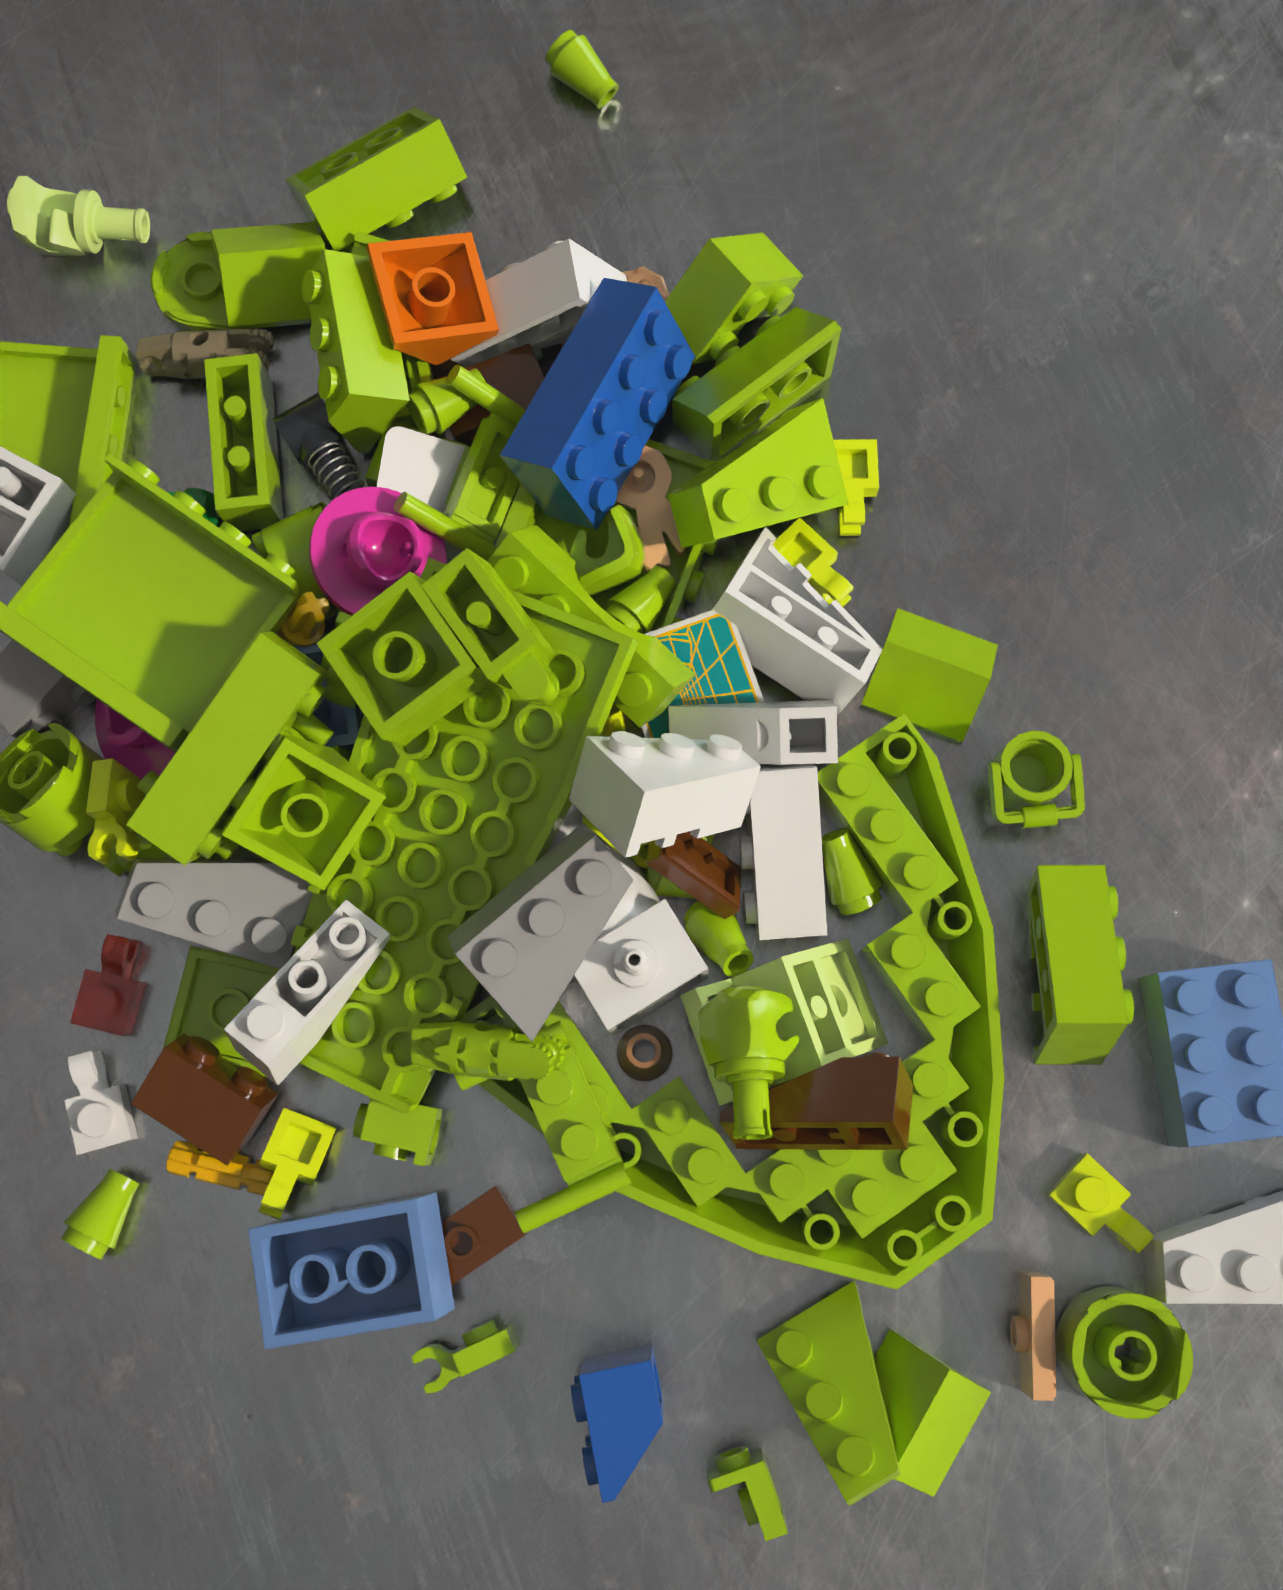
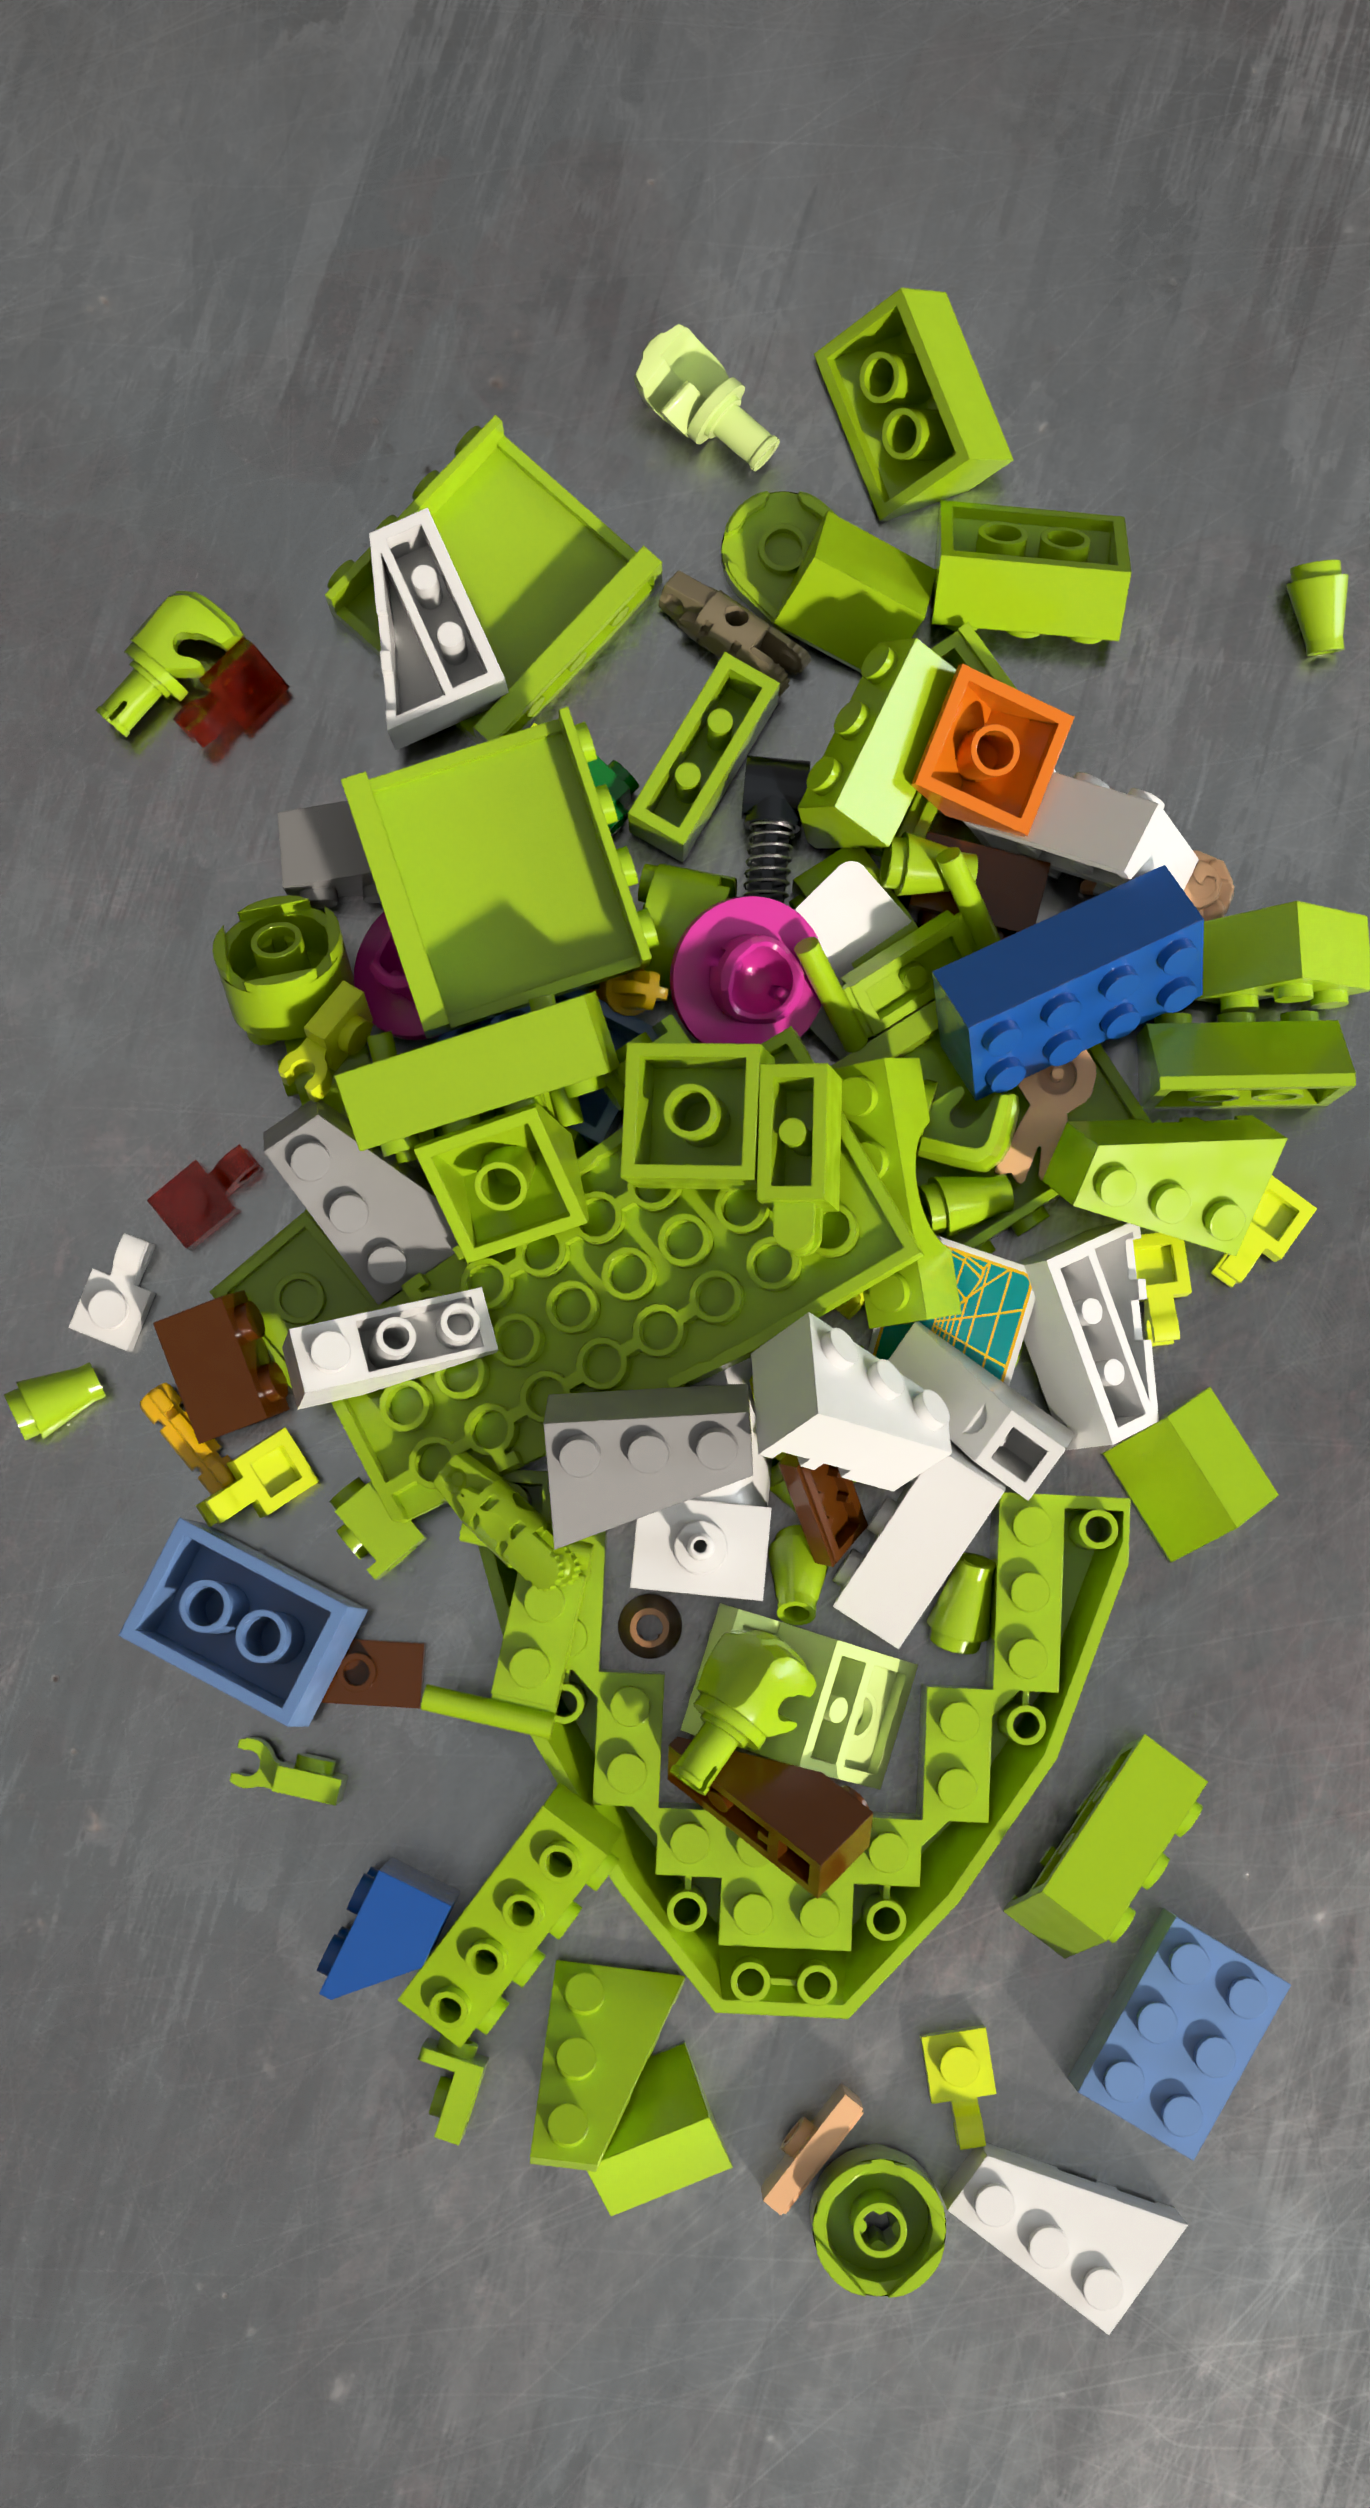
camera: 30 degrees right, 5 degrees up
lime piece [988,730,1085,829] -> none
none -> lime brick [398,1782,623,2049]
none -> lime slope [814,288,1014,521]

